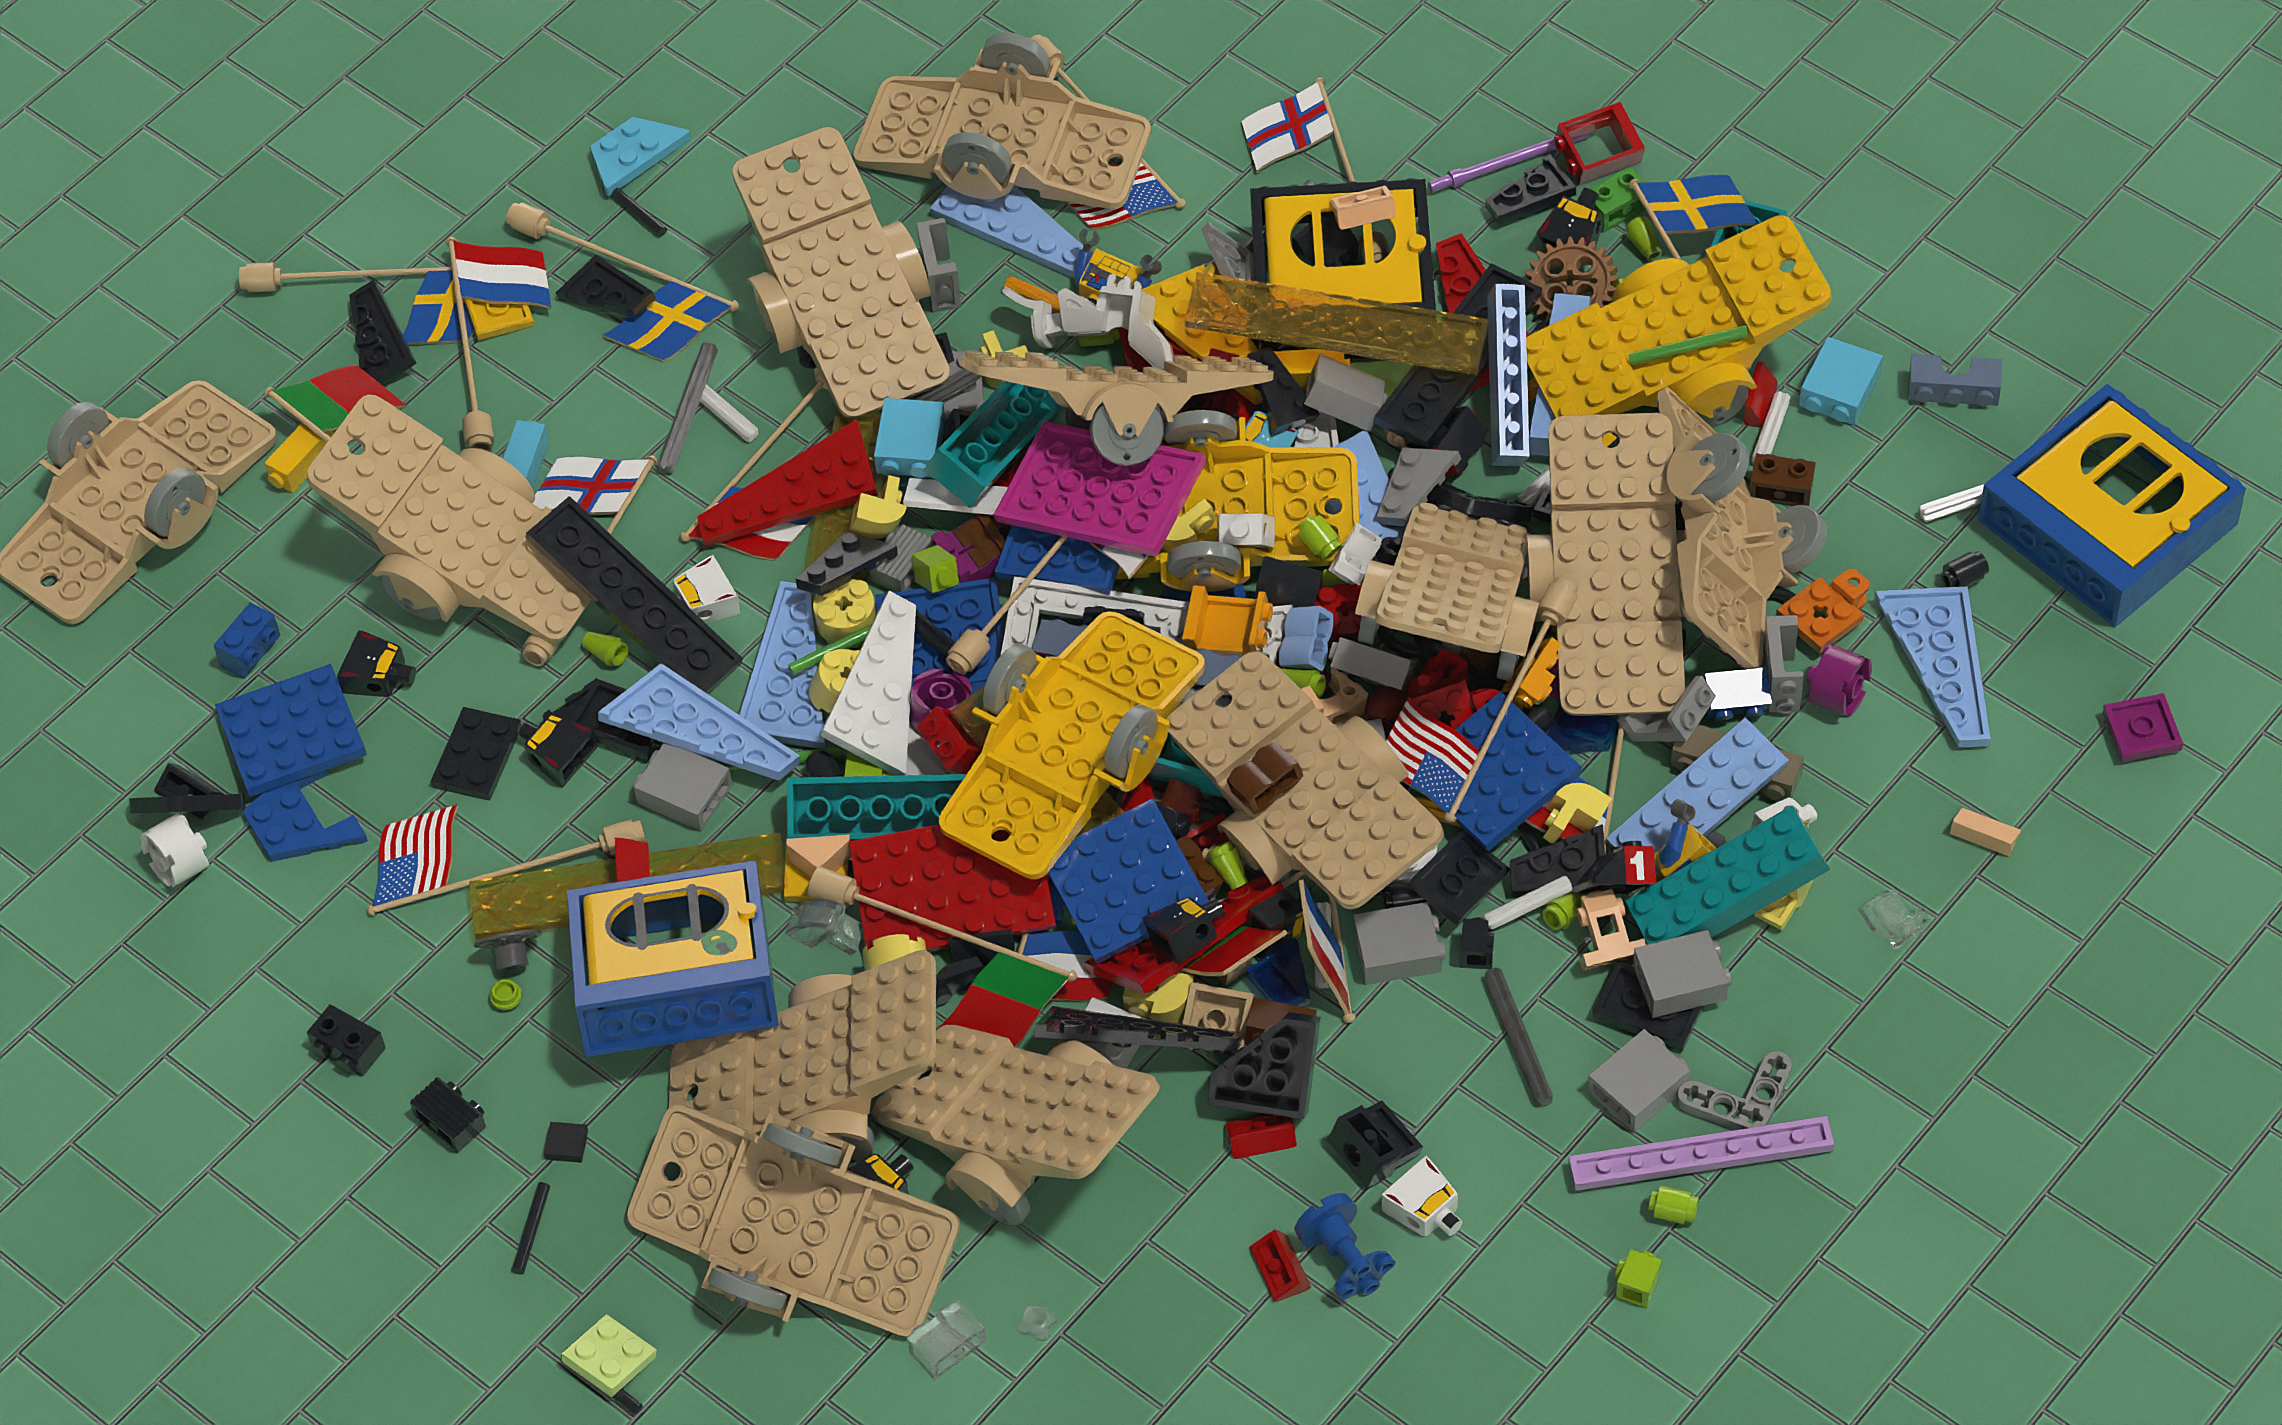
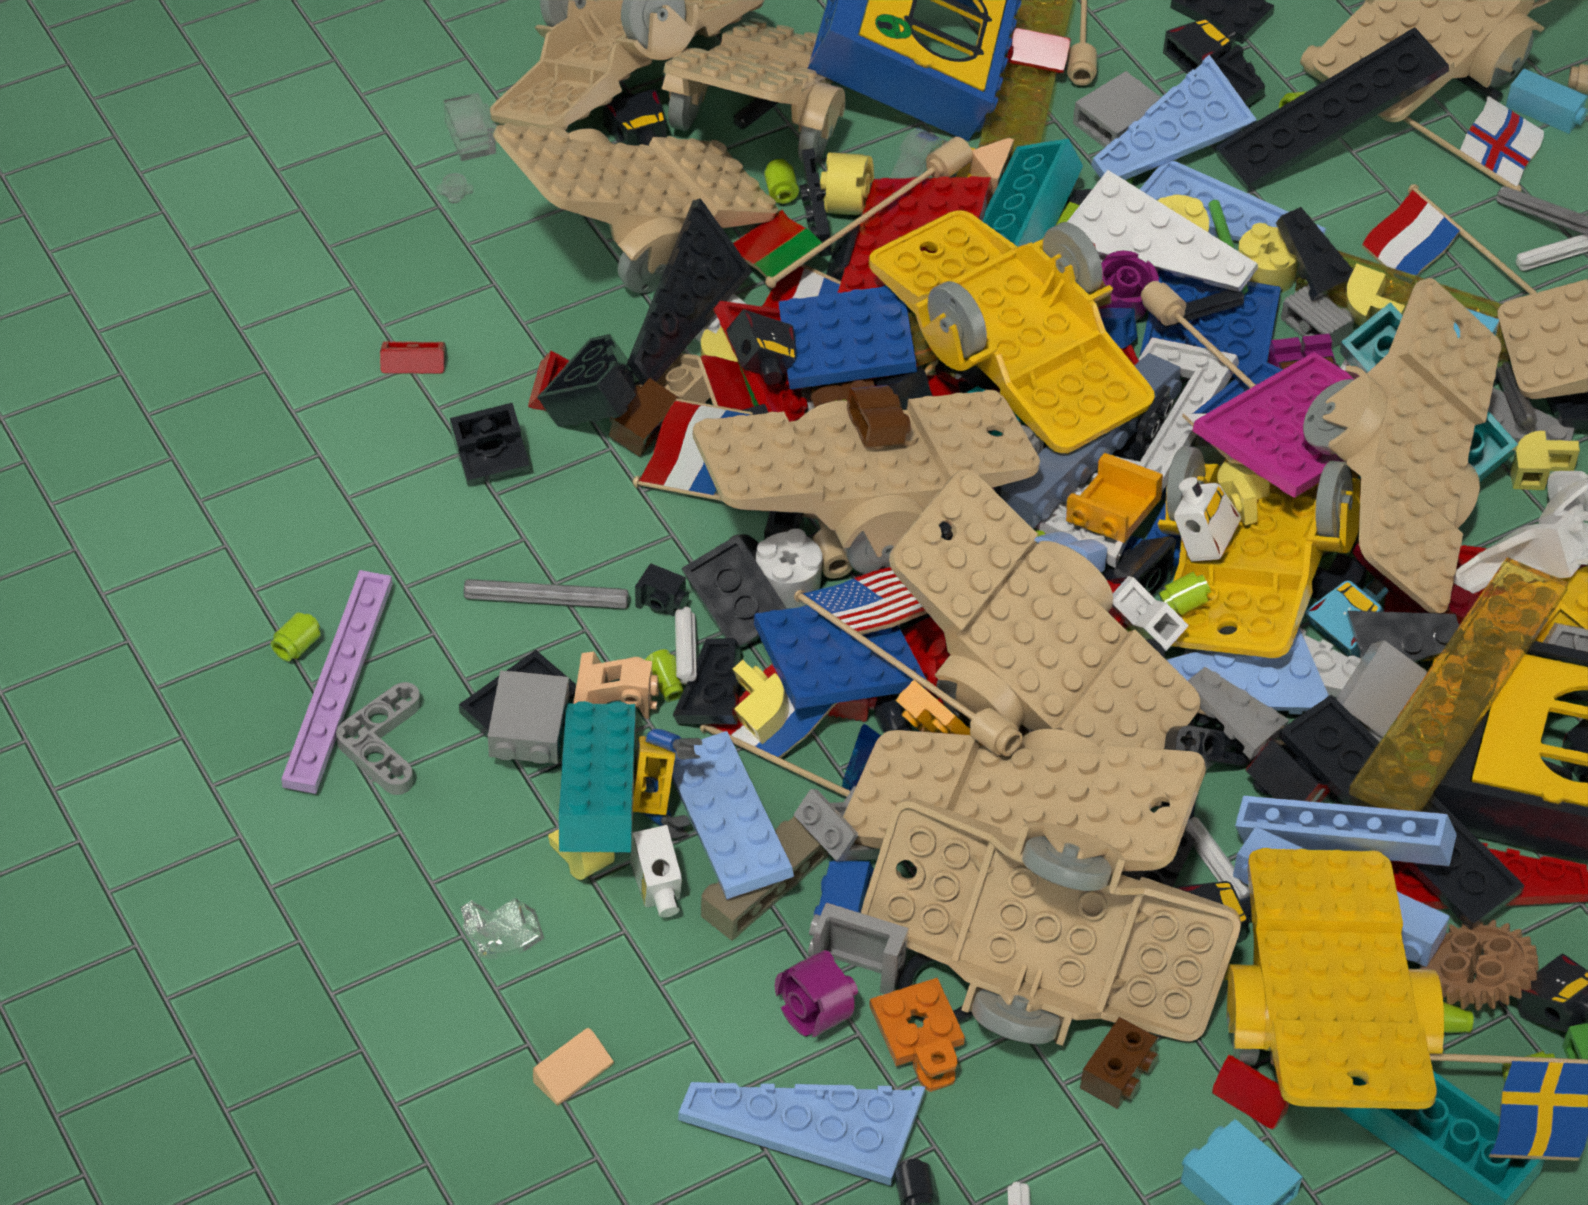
camera: 105 degrees right, 5 degrees down
white torso [673,555,741,624] -> none
red wing [697,419,878,547] -> none
lime brick [912,545,959,593] -> none
blue piece [1294,1193,1396,1300] -> none
light grey brick [1353,902,1446,985] -> none
white torso [1382,1156,1462,1236] -> none
black slope [1572,841,1656,894] -> none
light grey brick [1588,1029,1691,1133] -> none
lime brick [1615,1249,1662,1308] -> none
bright green bar [1628,325,1749,366] -> none
white axle [1752,391,1790,464] -> none

